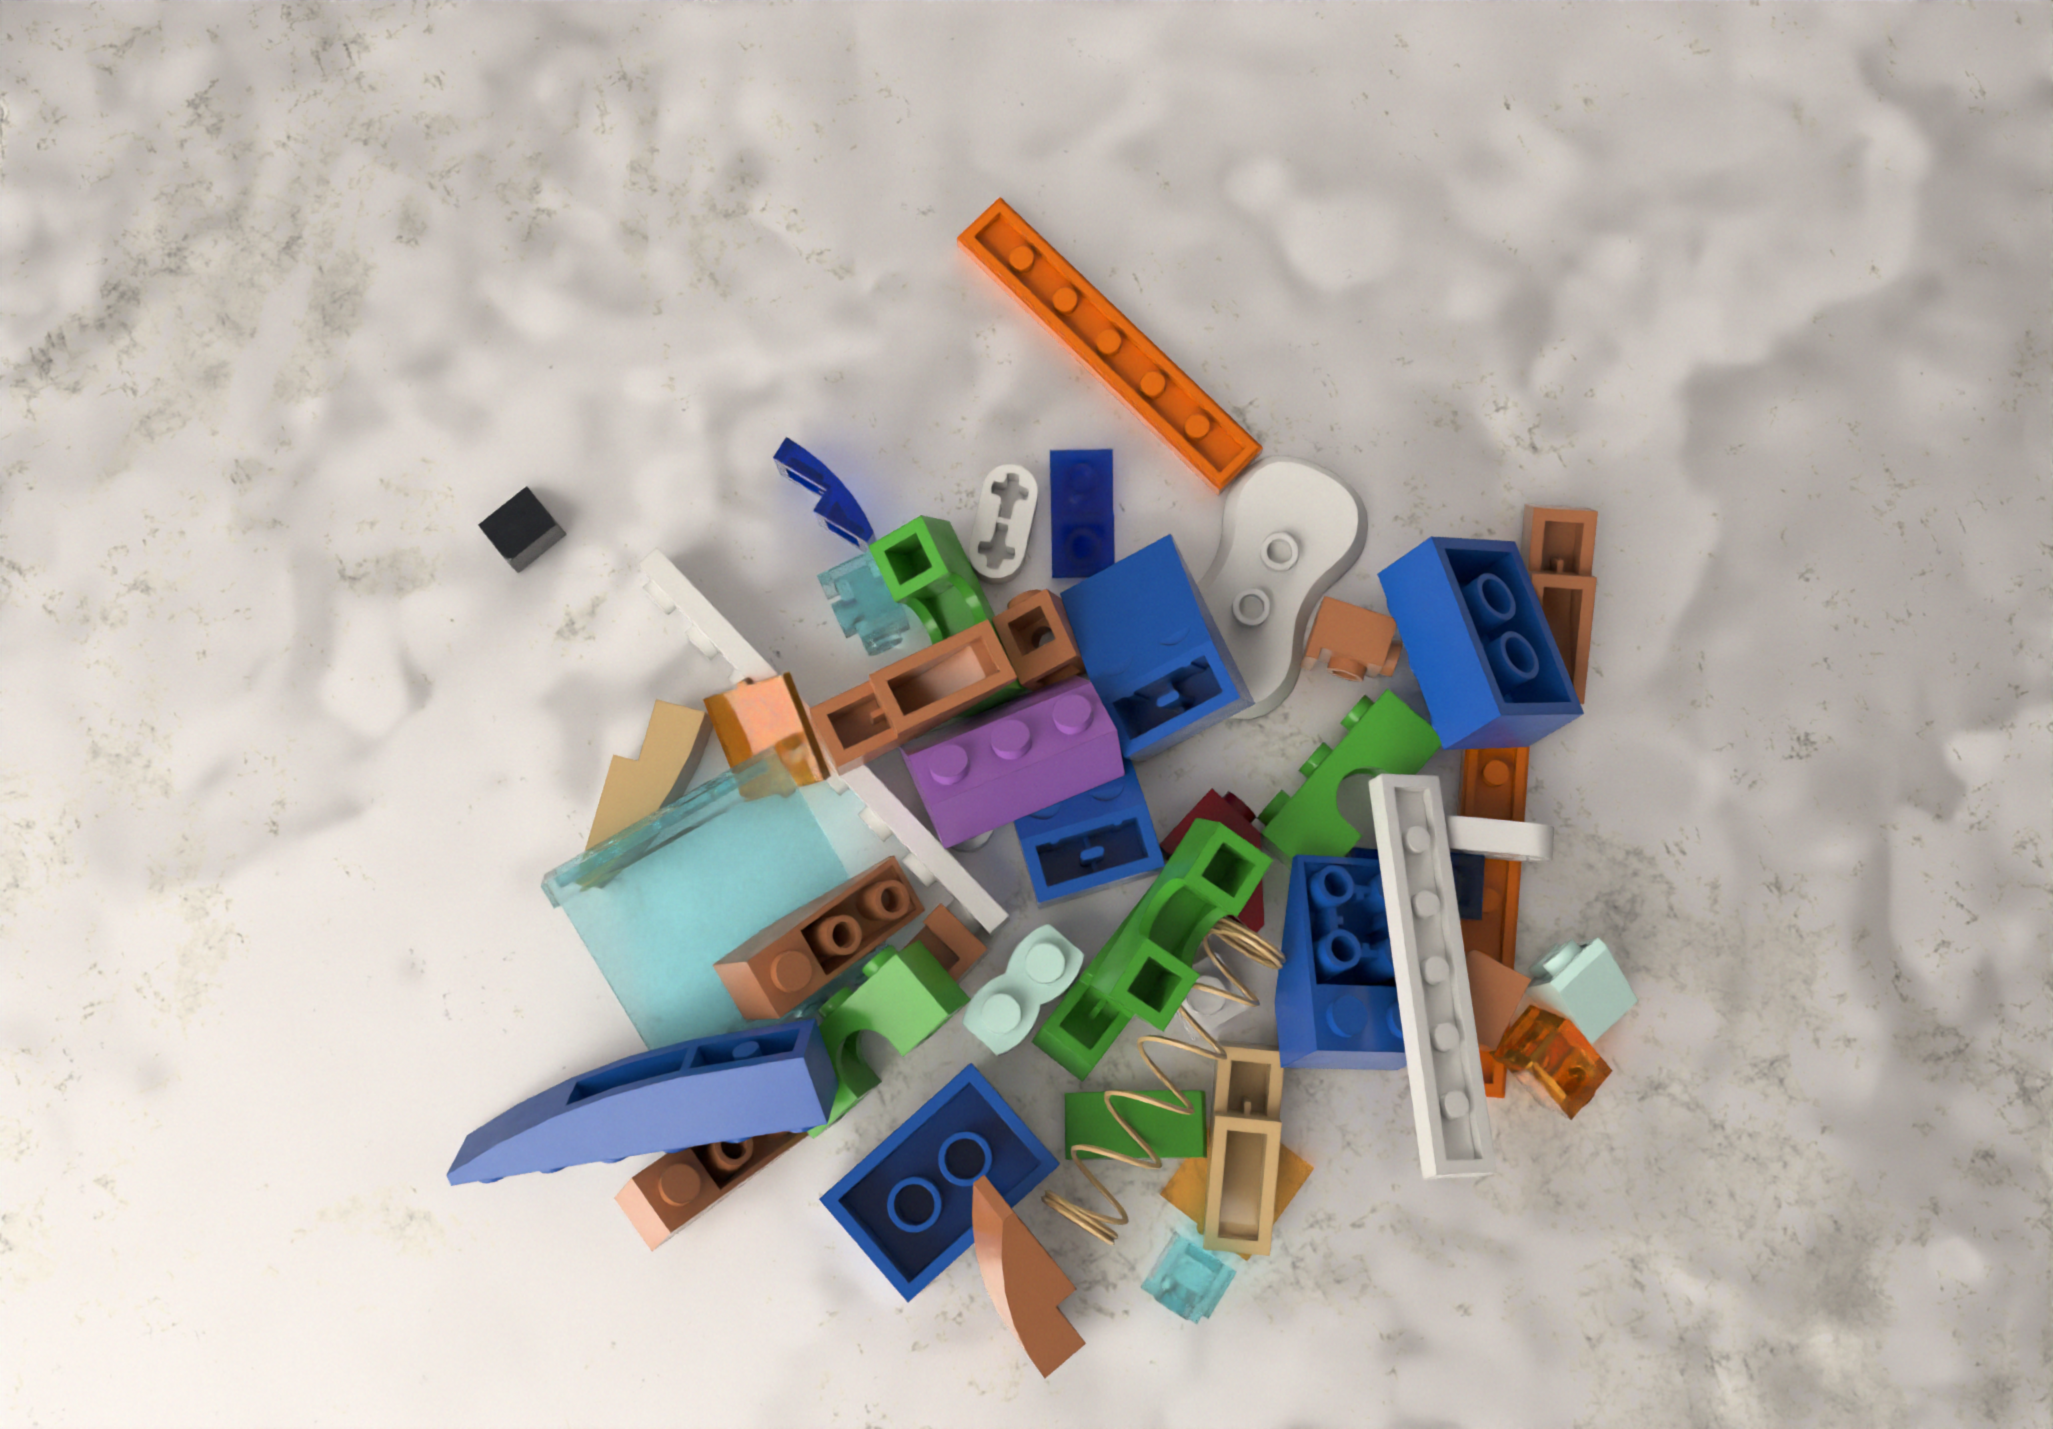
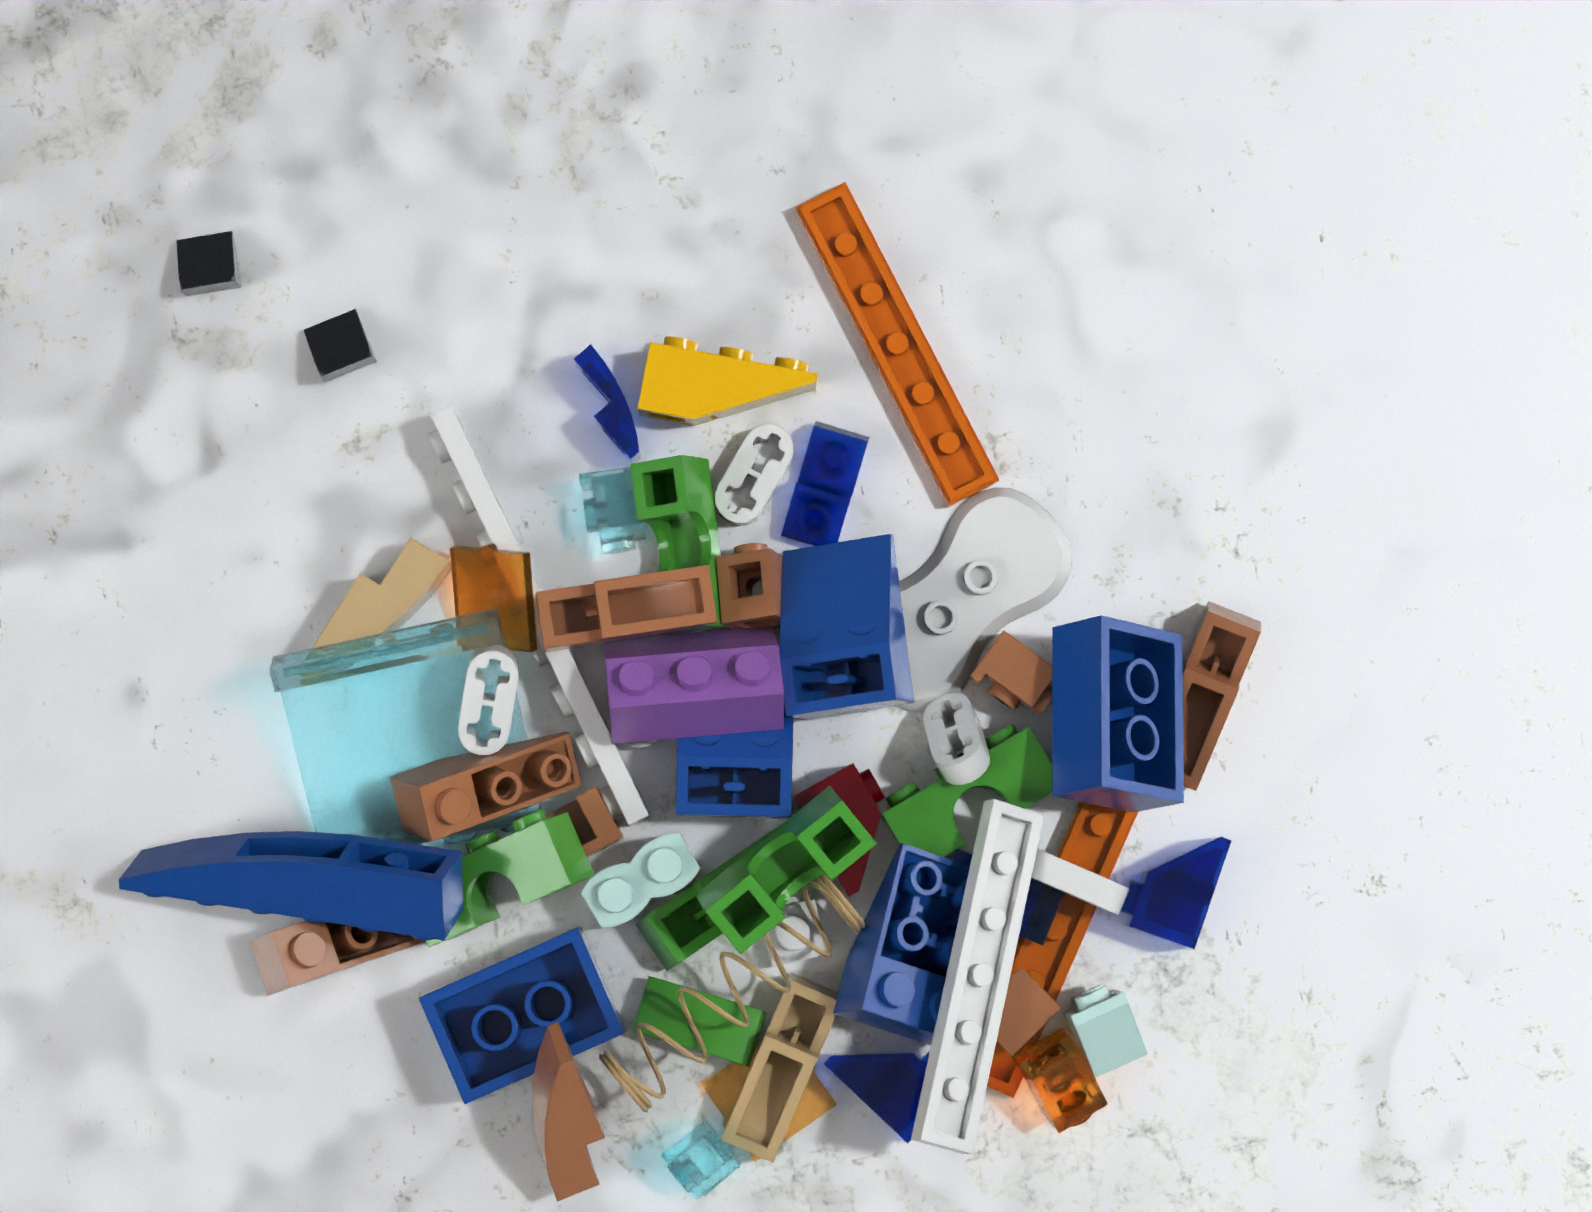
camera: 15 degrees right, 5 degrees up
none -> black slope [176,231,242,296]
none -> white beam [458,644,518,755]
none -> yellow slope [637,336,818,426]
none -> clear blue slope [823,1051,930,1144]
none -> white beam [923,692,990,785]
none -> clear blue slope [1120,837,1232,949]

